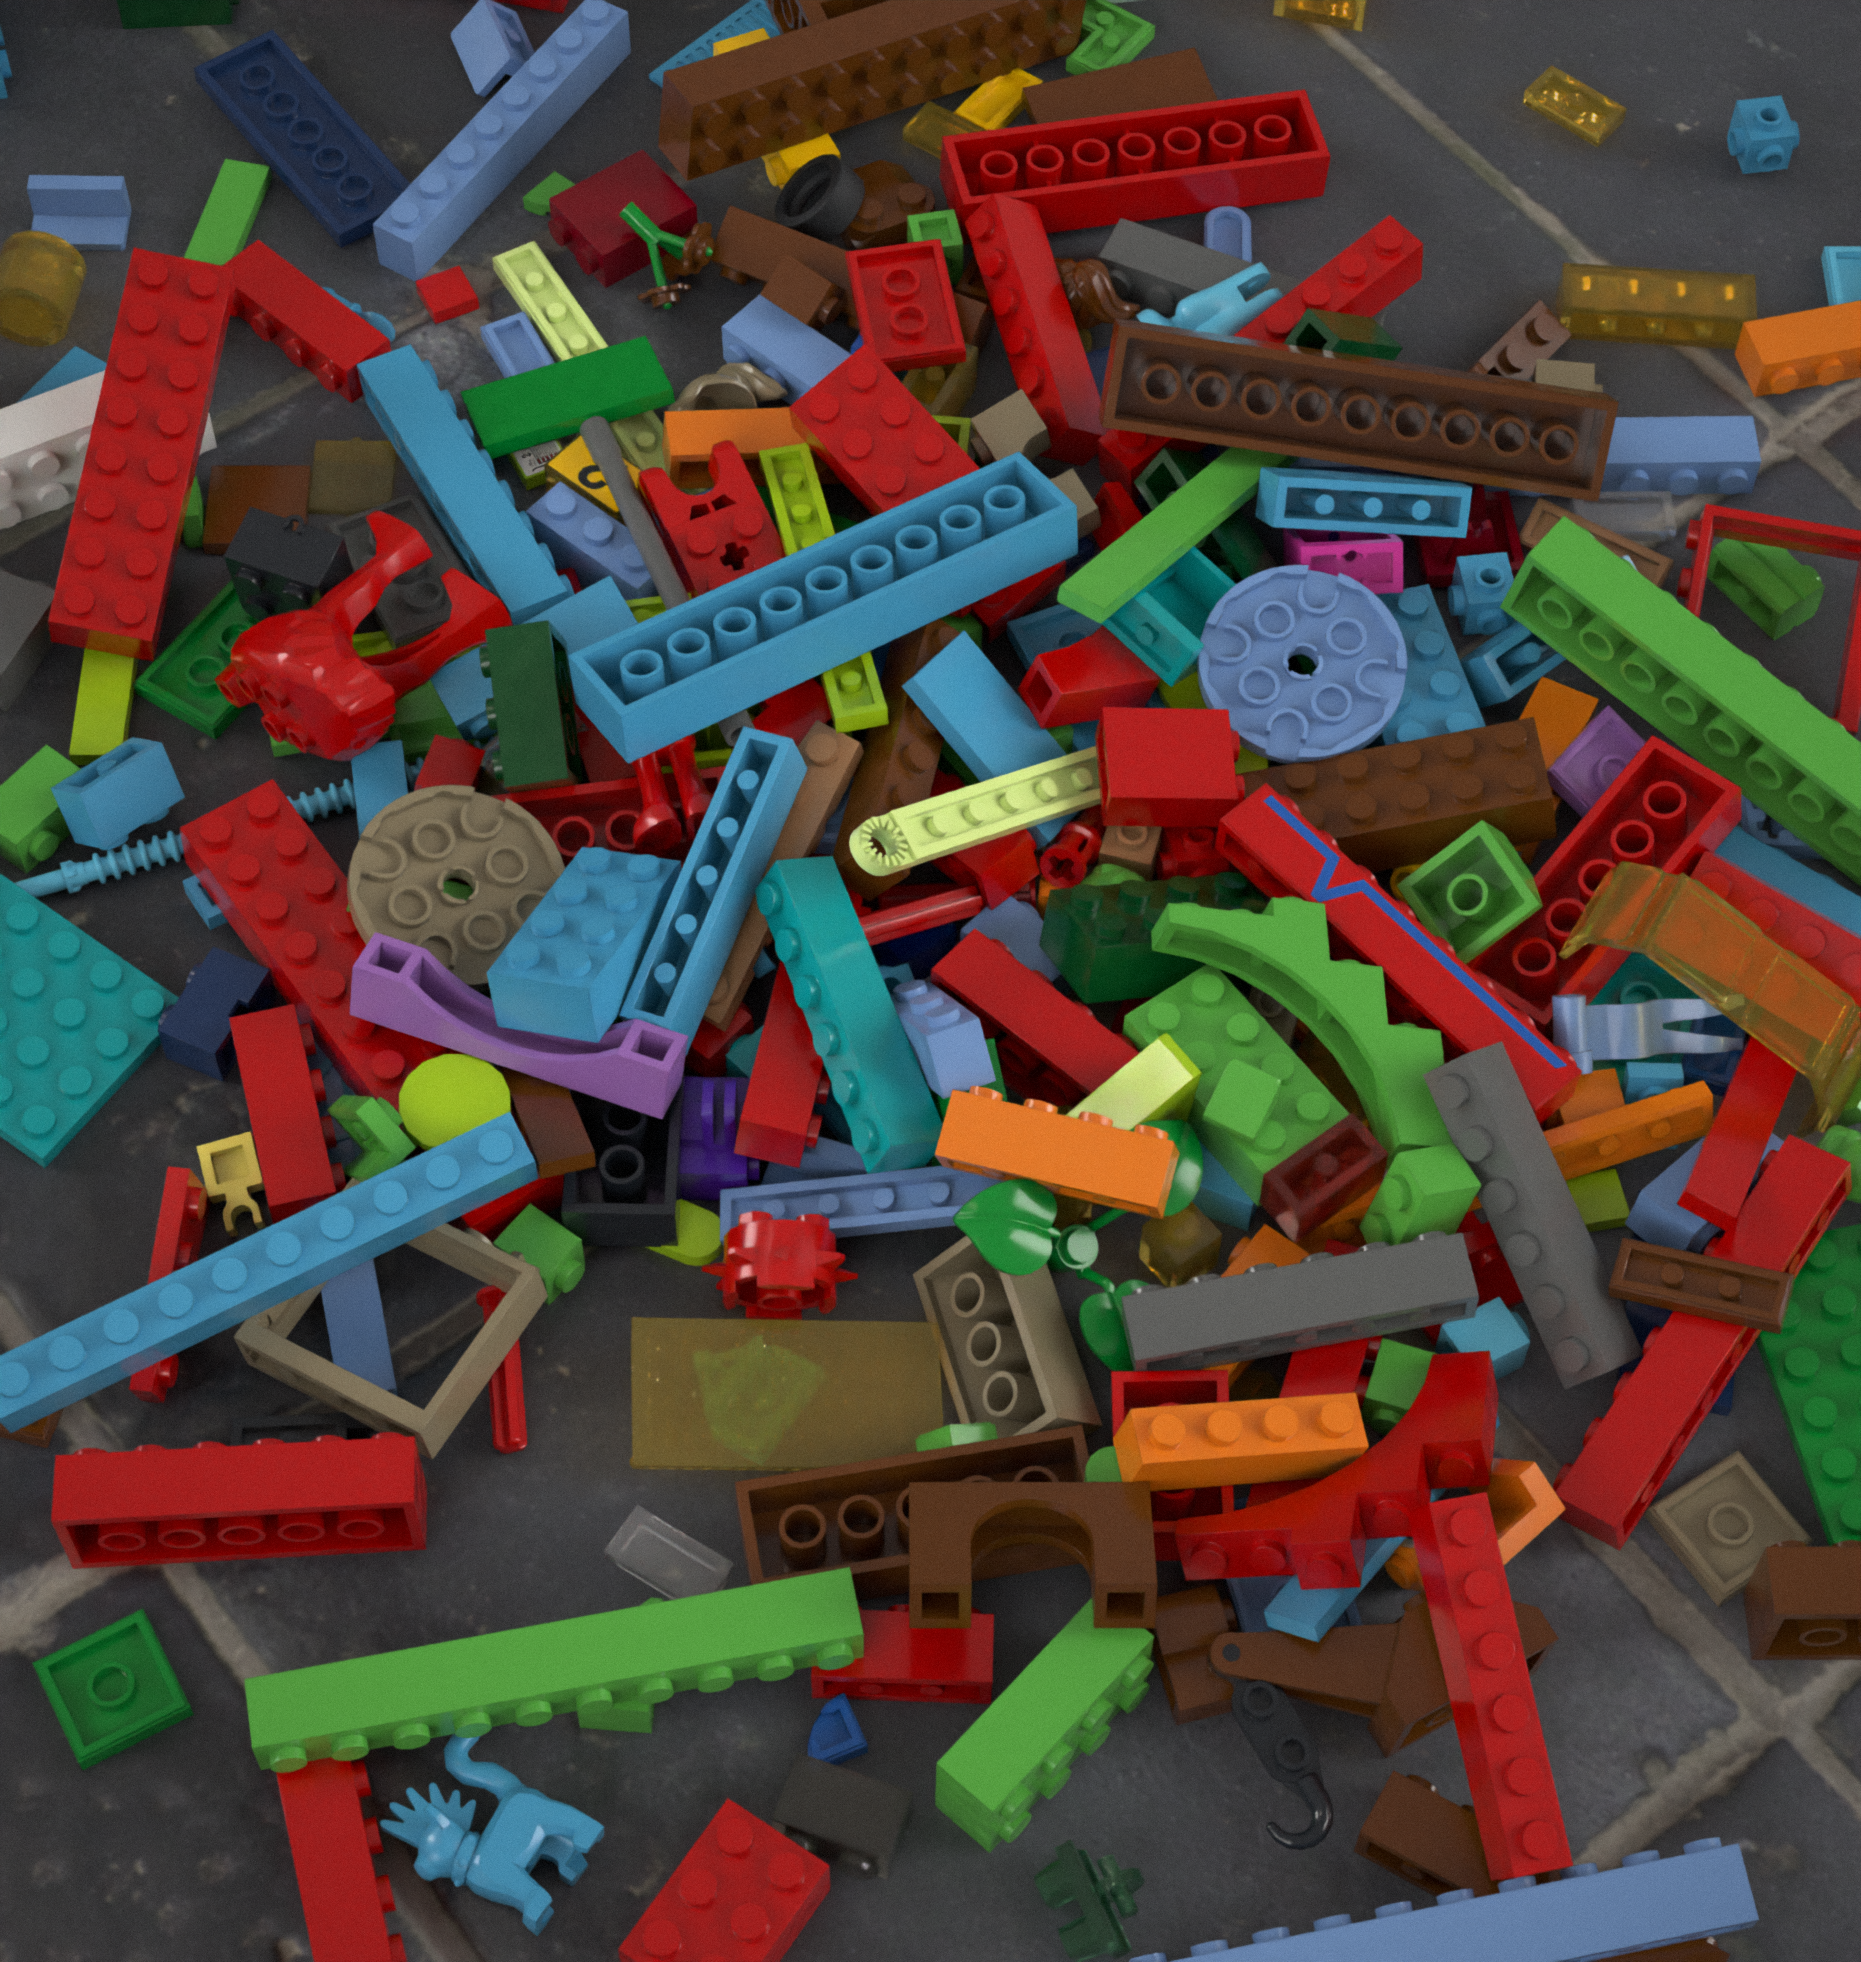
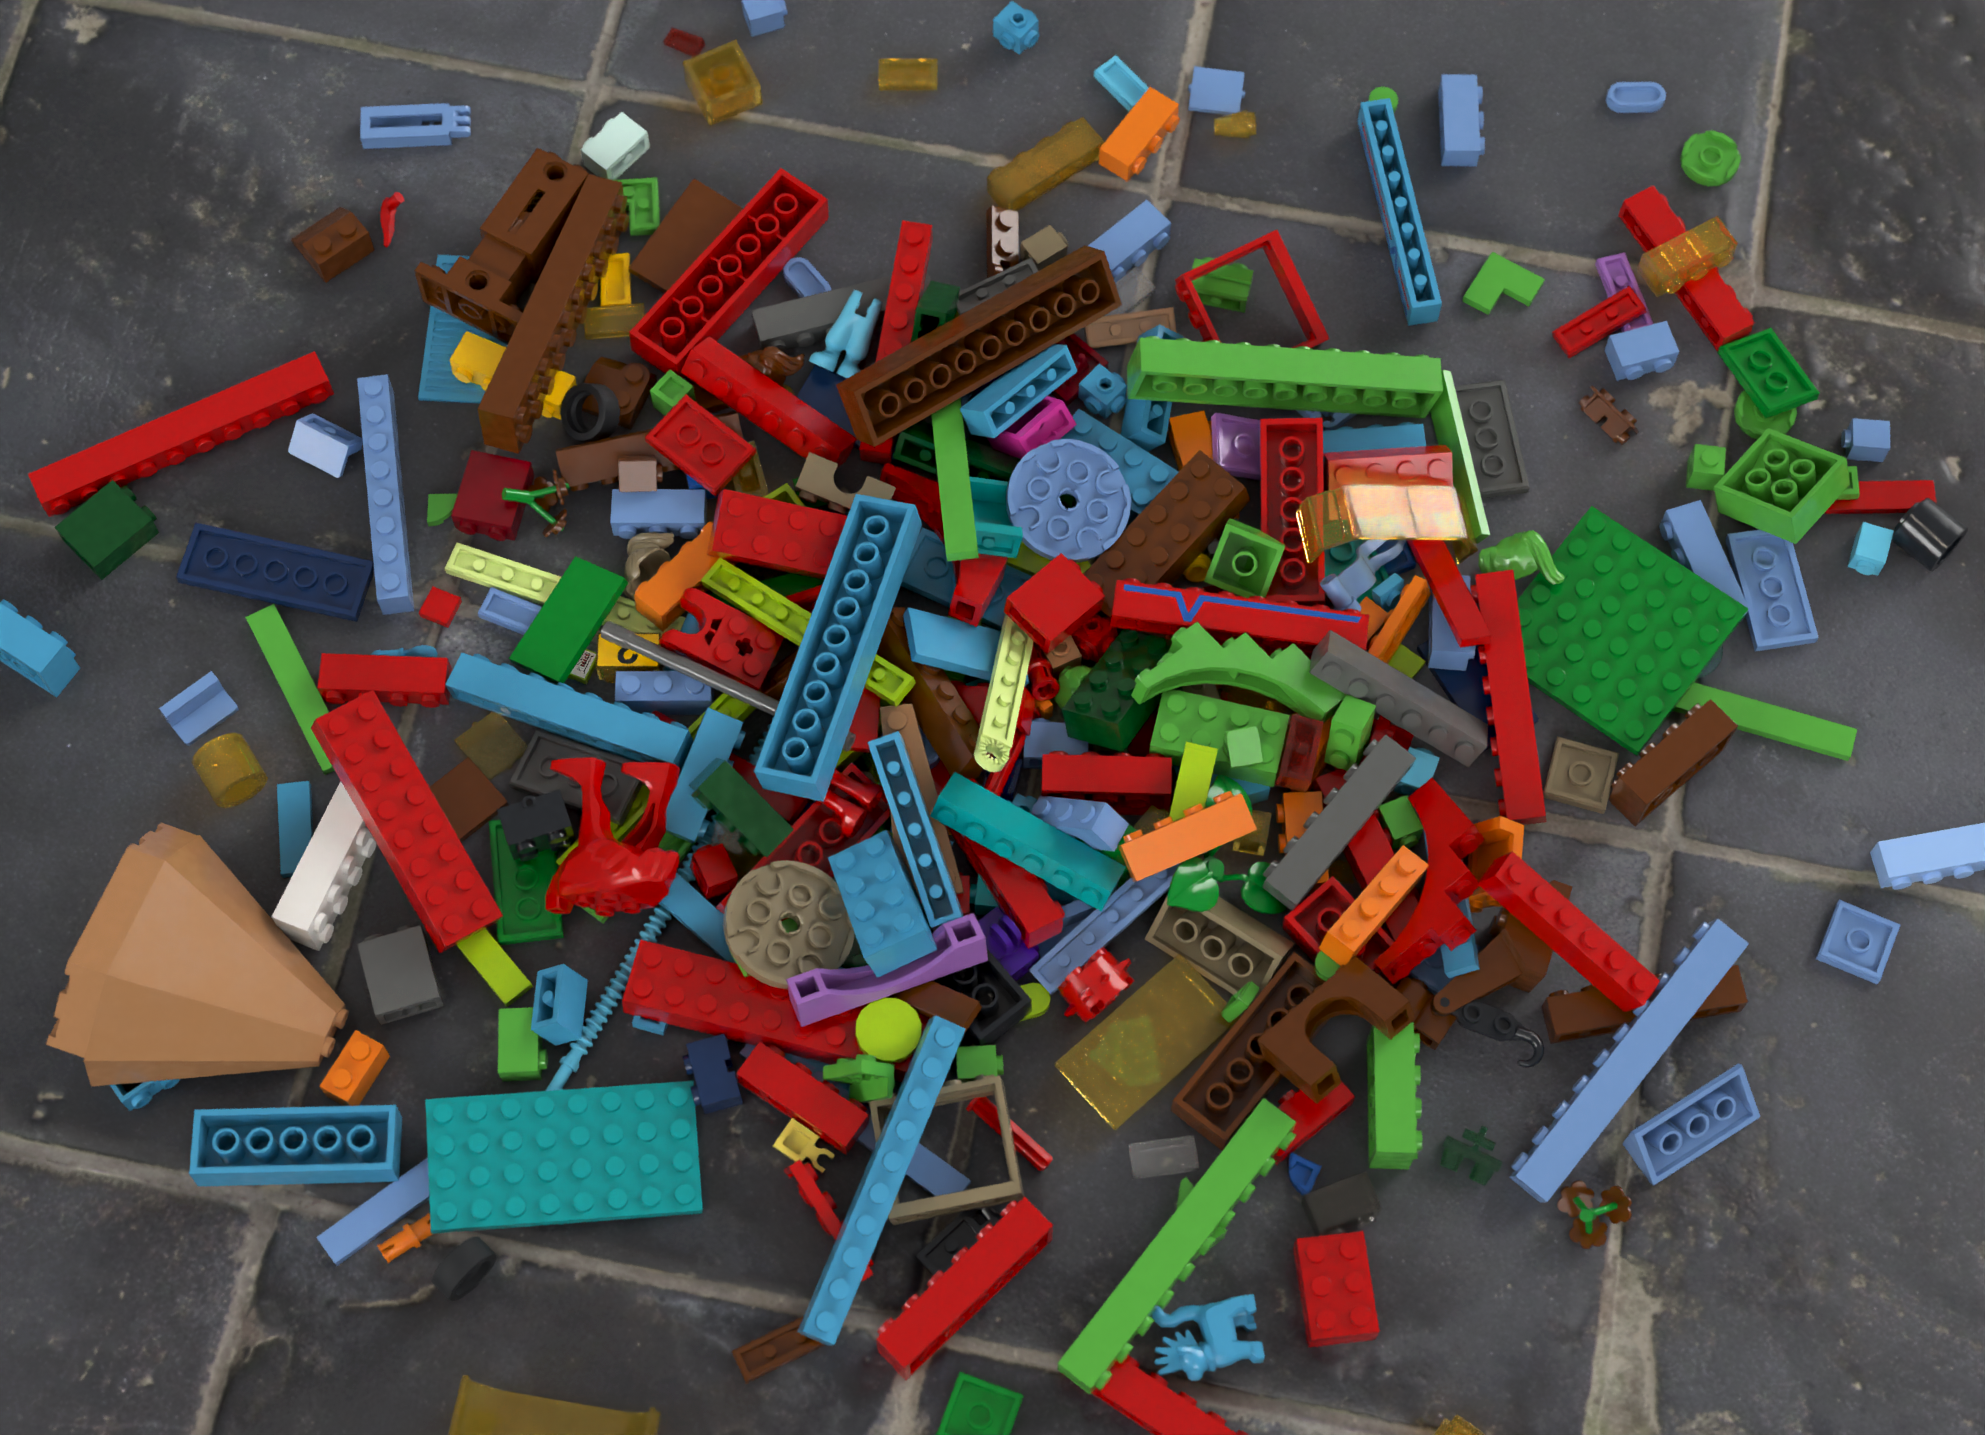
camera: 40 degrees left, 10 degrees up
reddish brown tile [1608,1237,1794,1334] -> none

